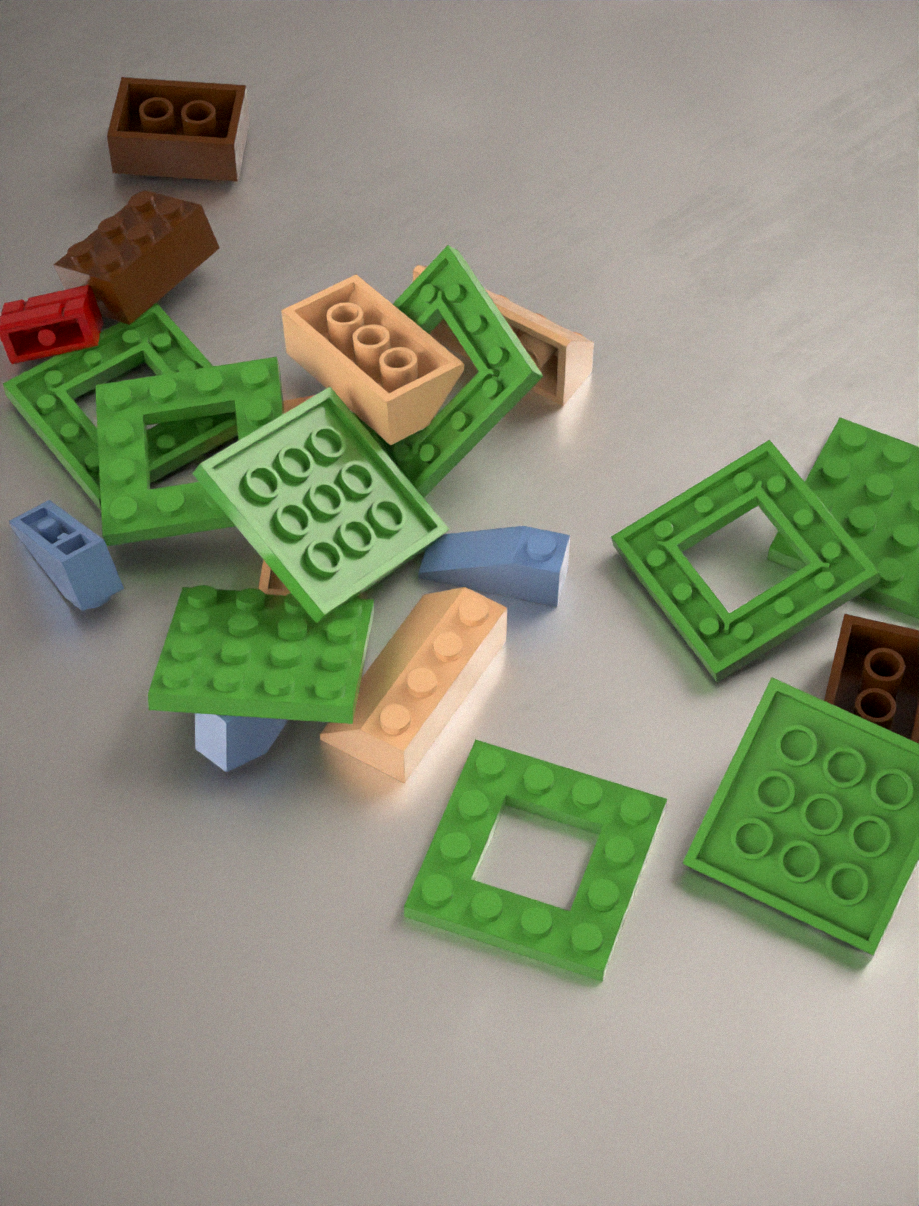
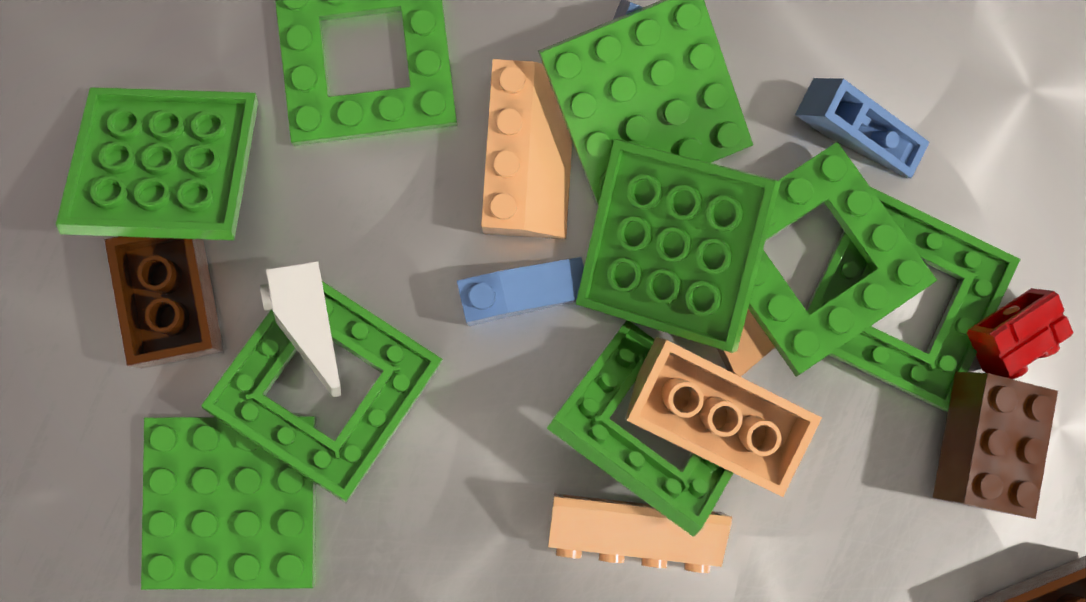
camera: 155 degrees right, 30 degrees up
none -> white slope [260,261,341,397]

